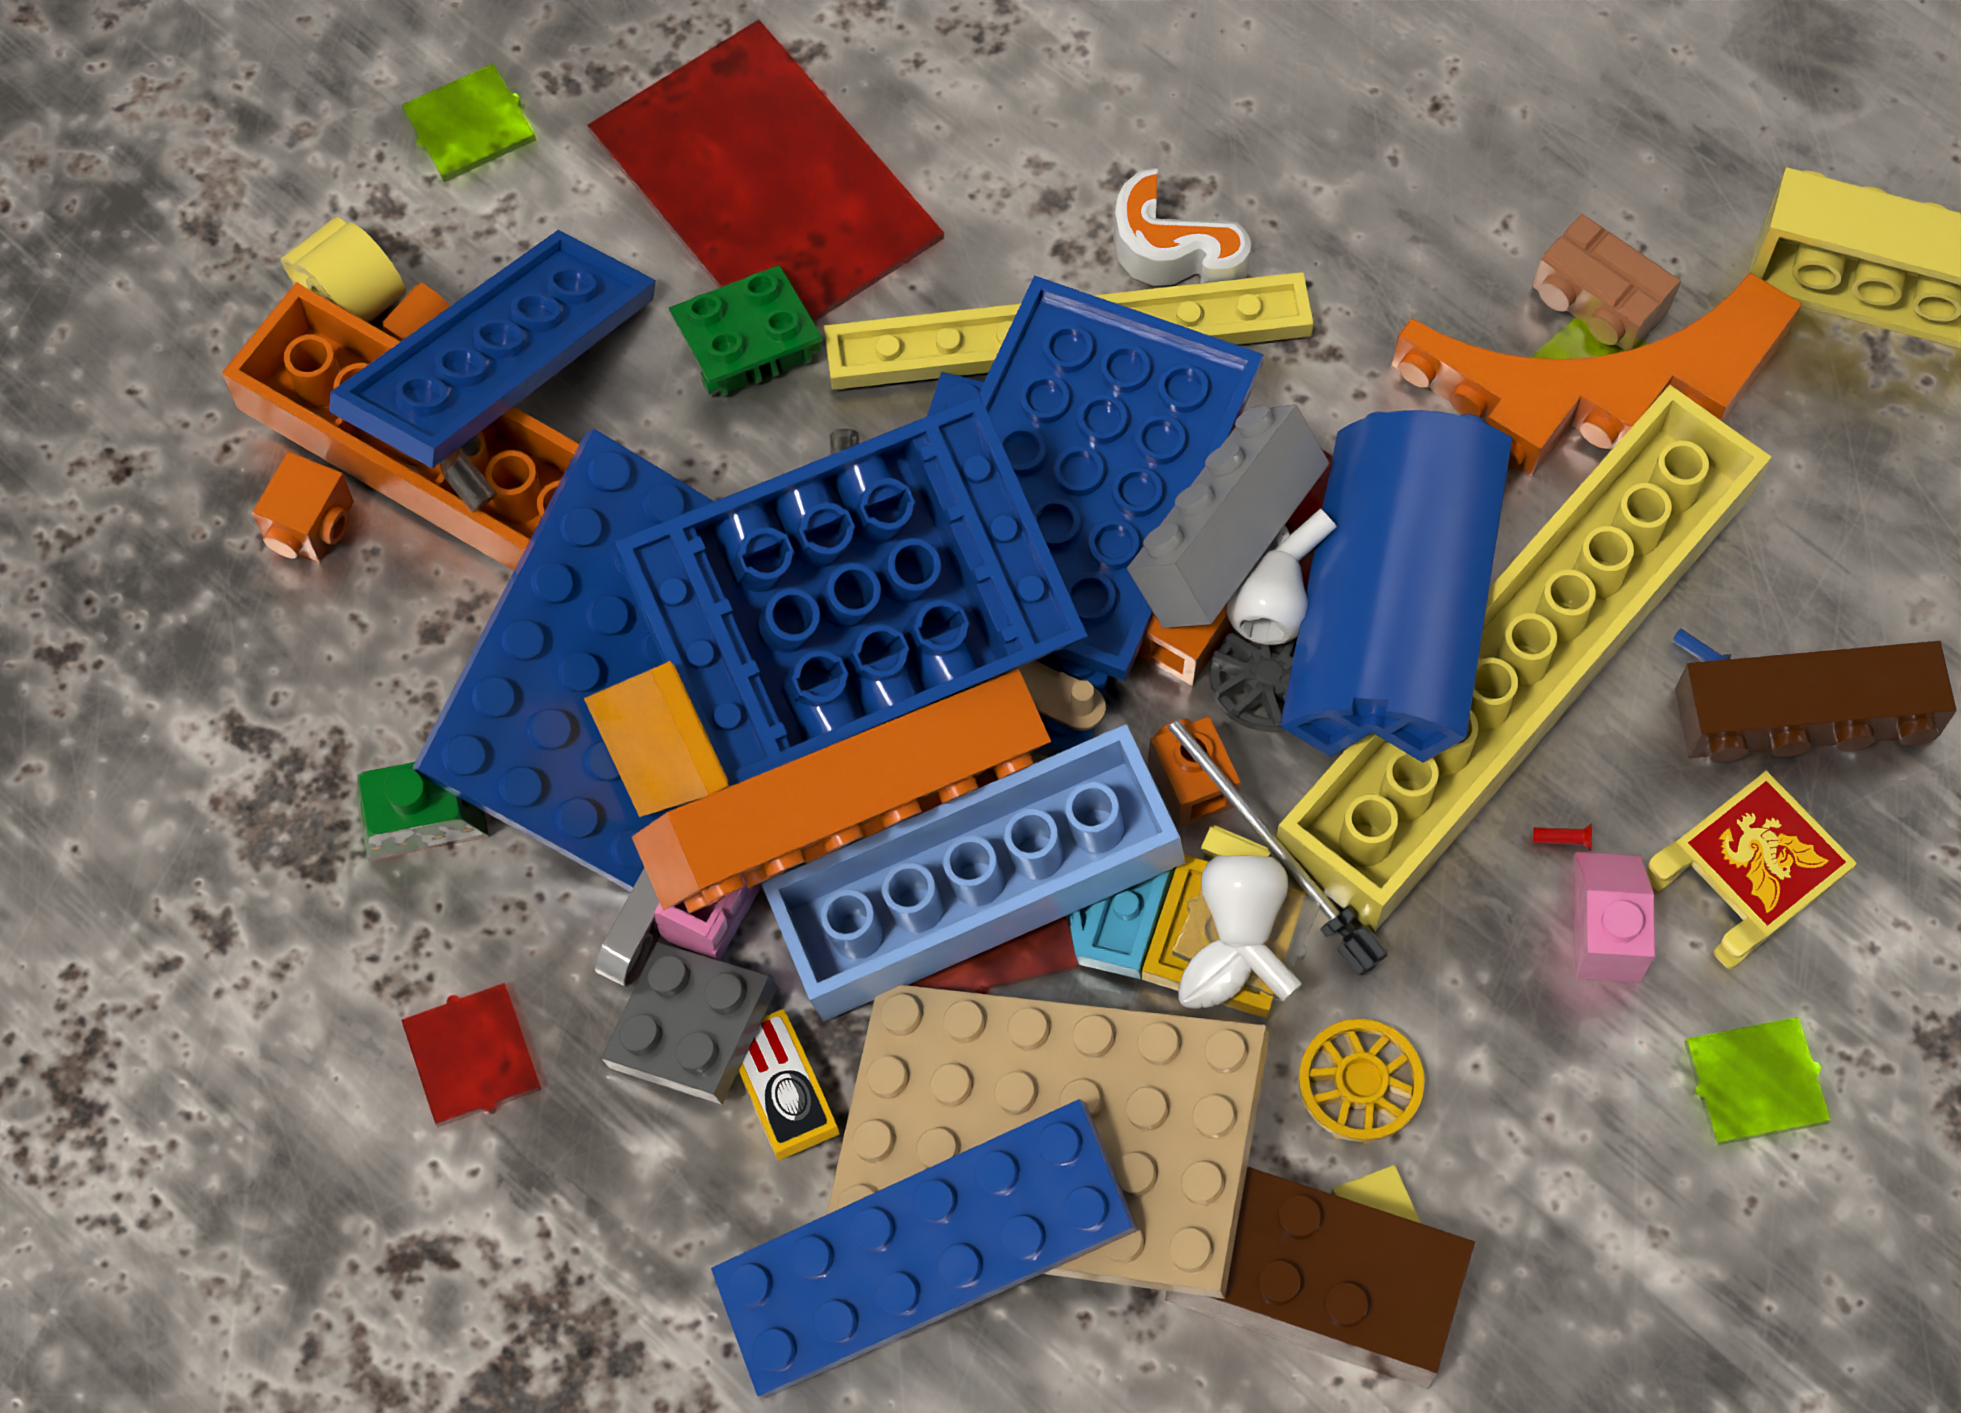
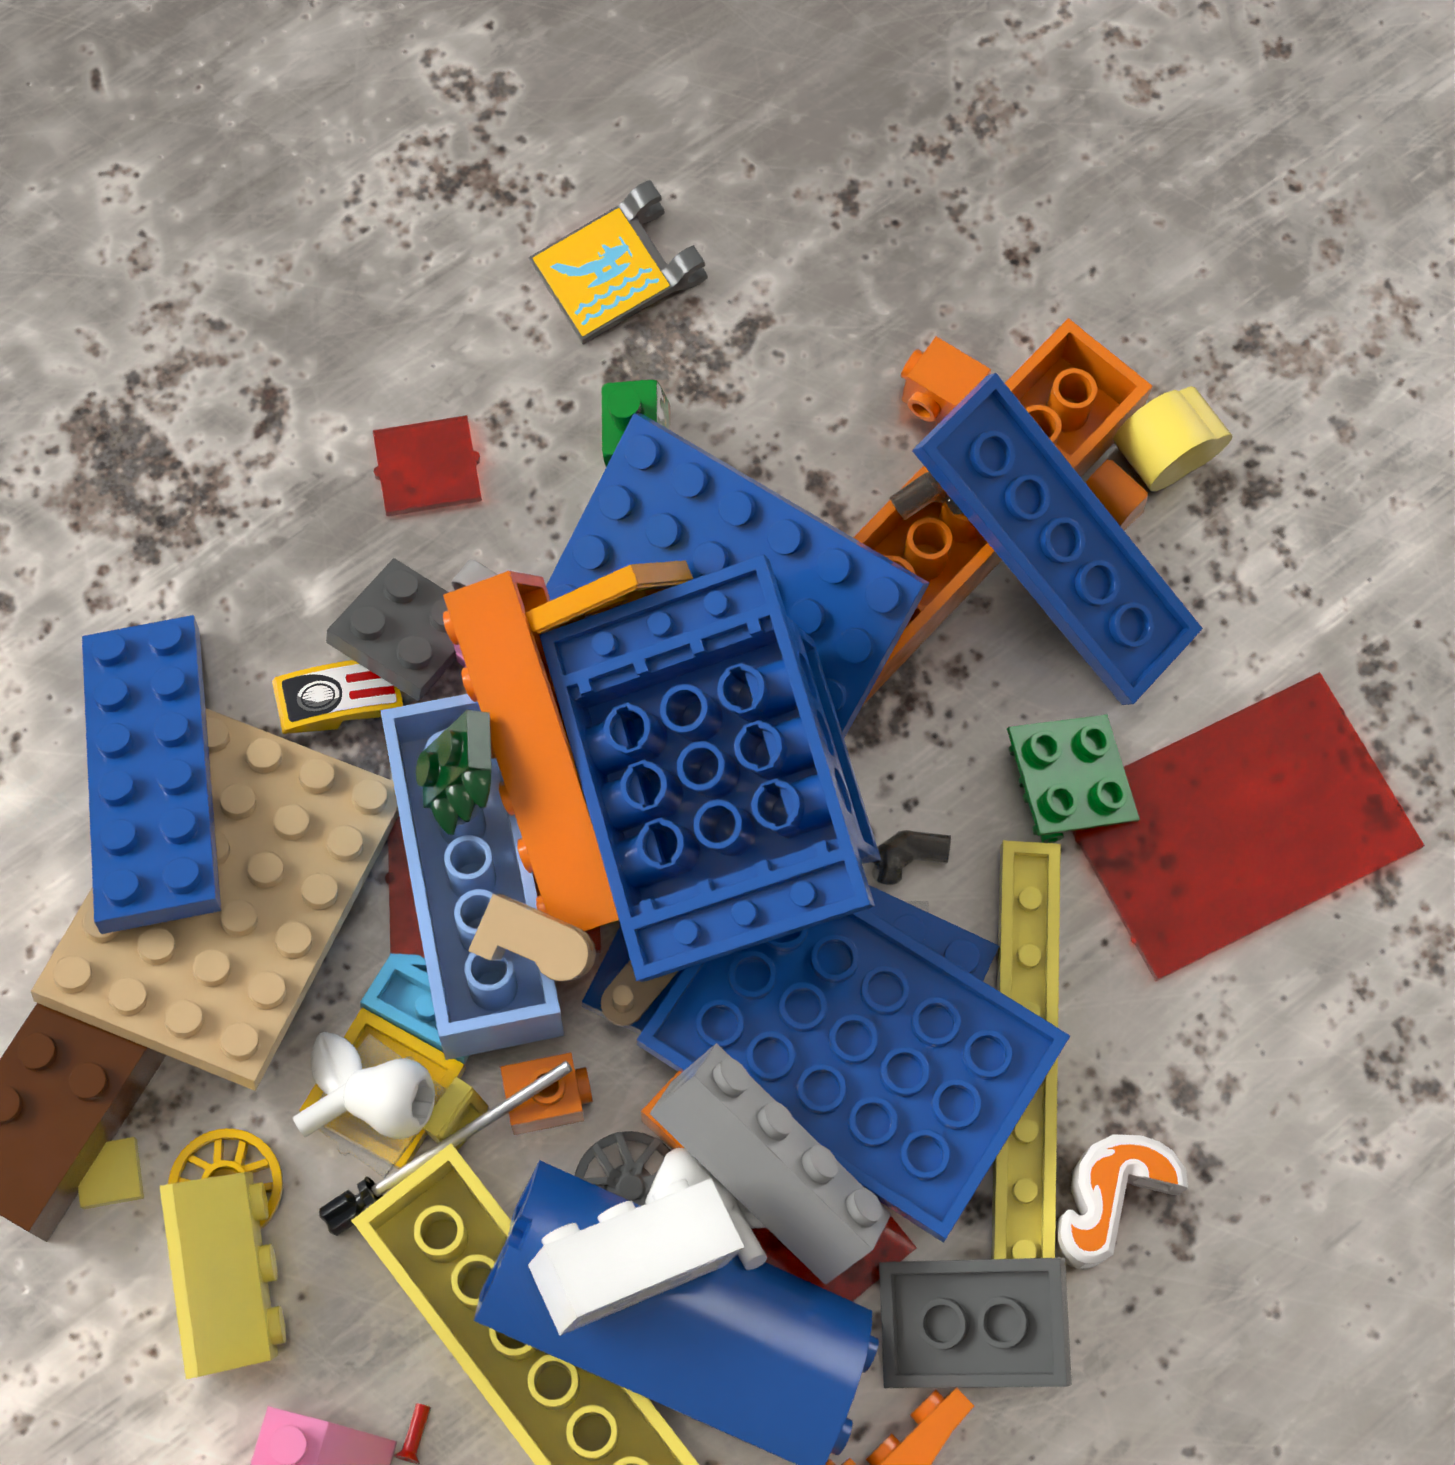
camera: 95 degrees right, 5 degrees up
clear neon green piece [401,63,536,183] -> none
none -> light yellow slope [159,1172,286,1379]
none -> dark green plate [416,710,492,836]
none -> tan leg [468,894,596,981]
none -> white brick [528,1178,744,1336]
none -> flag [529,180,708,344]
none -> dark grey plate [879,1257,1072,1388]

